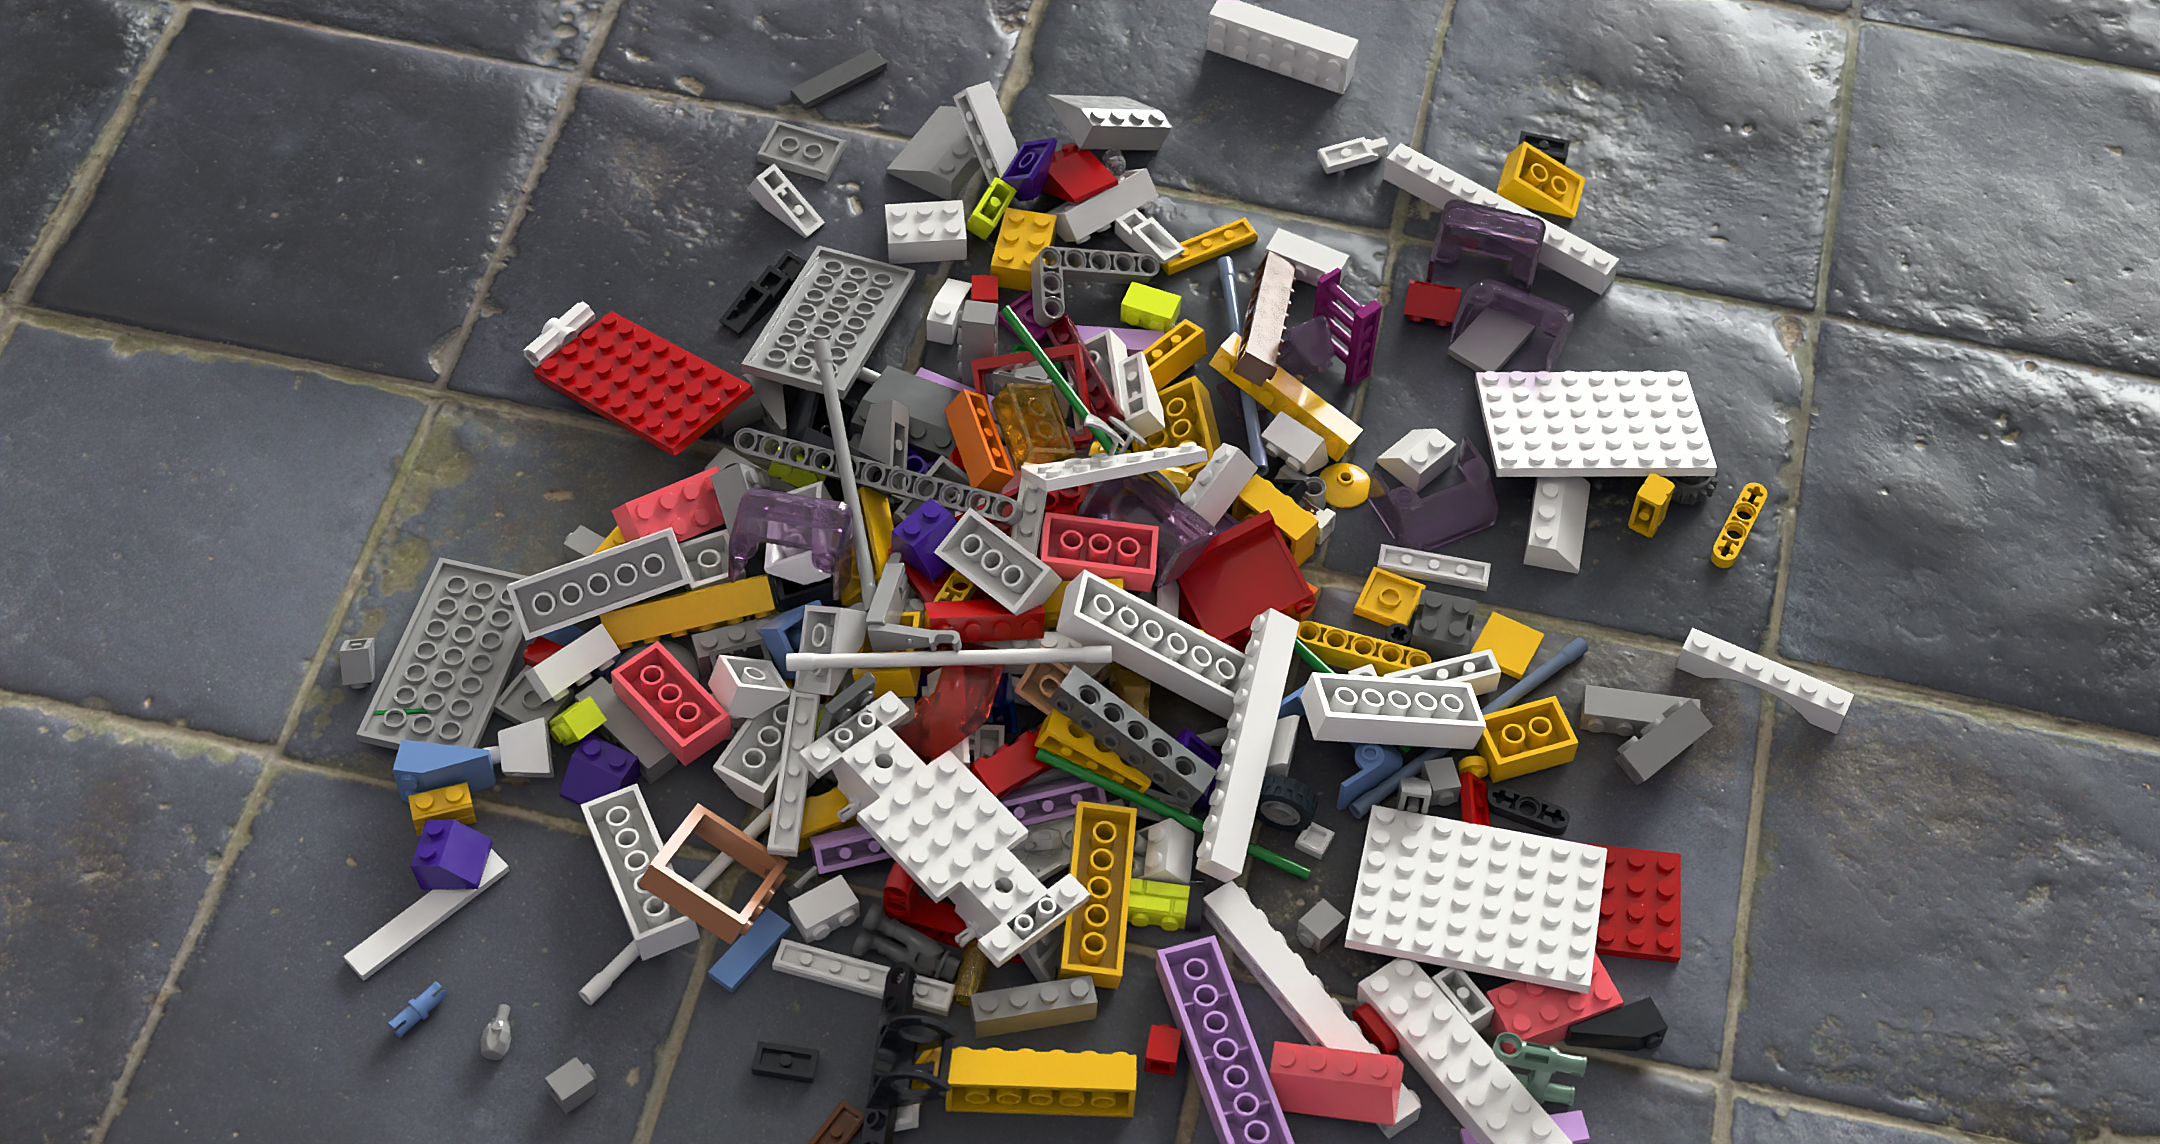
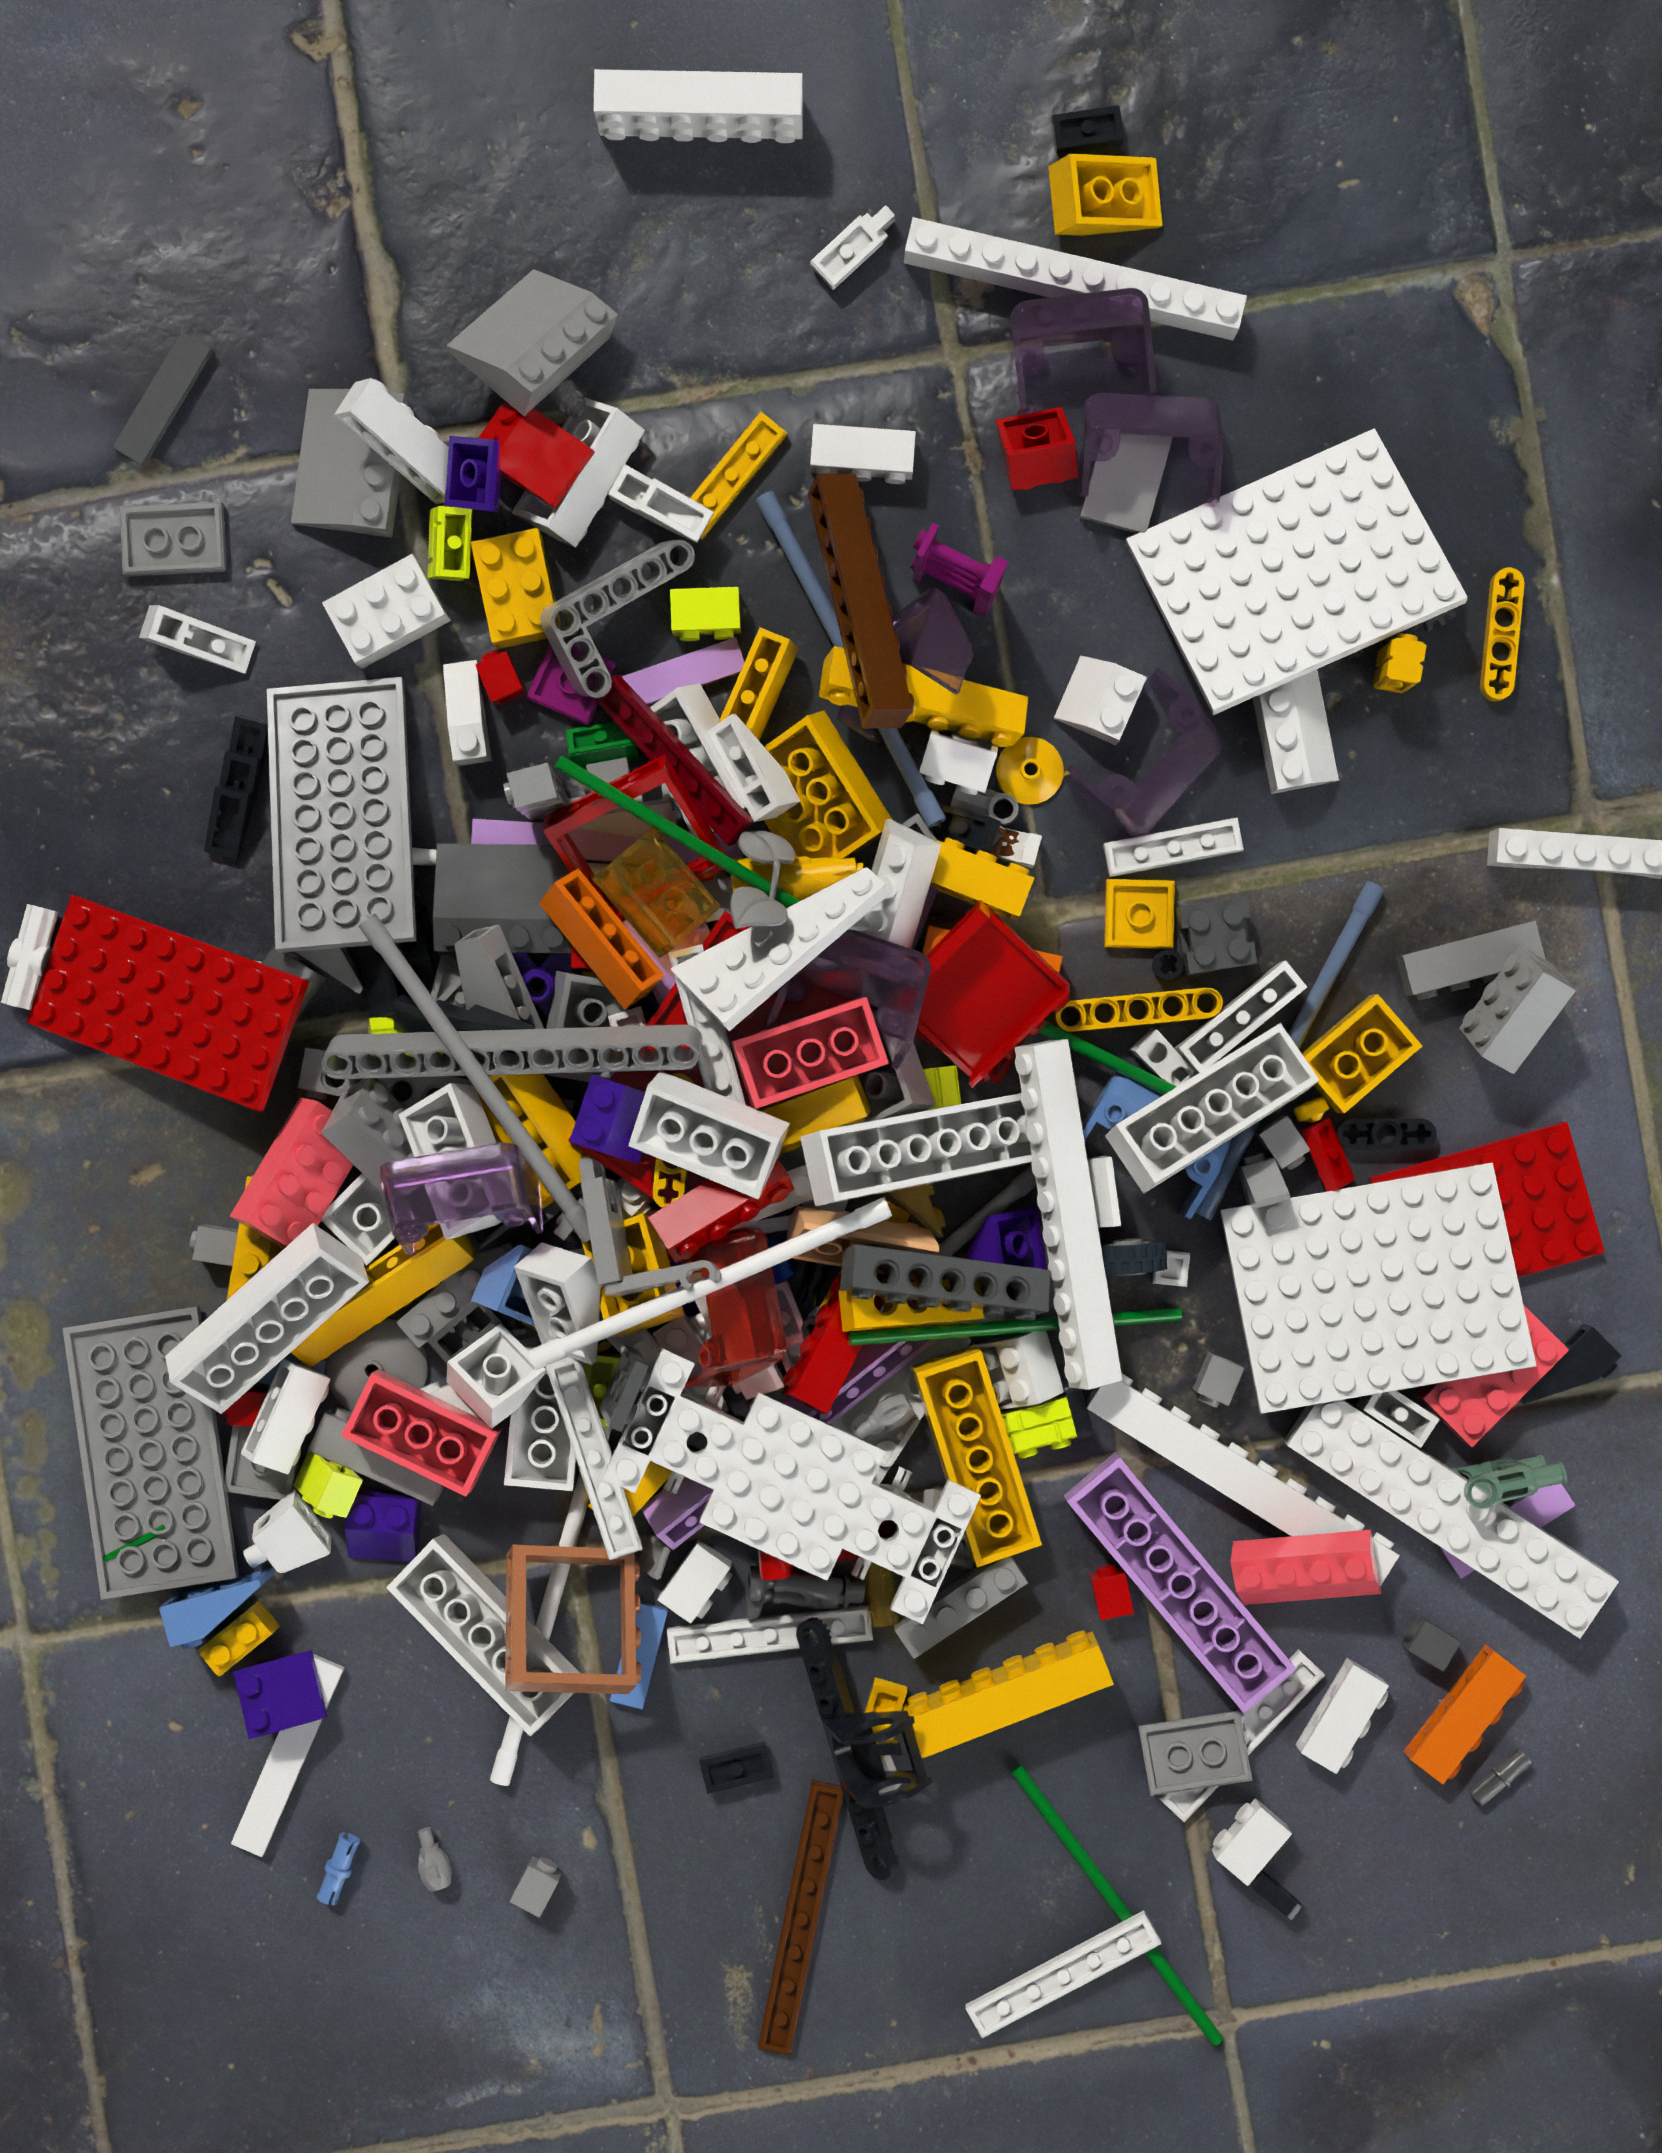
camera: 20 degrees left, 35 degrees up
light grey slope [339,638,375,688] -> none
red beam [1352,1003,1400,1055] -> none
yellow tile [1470,611,1545,680] -> none

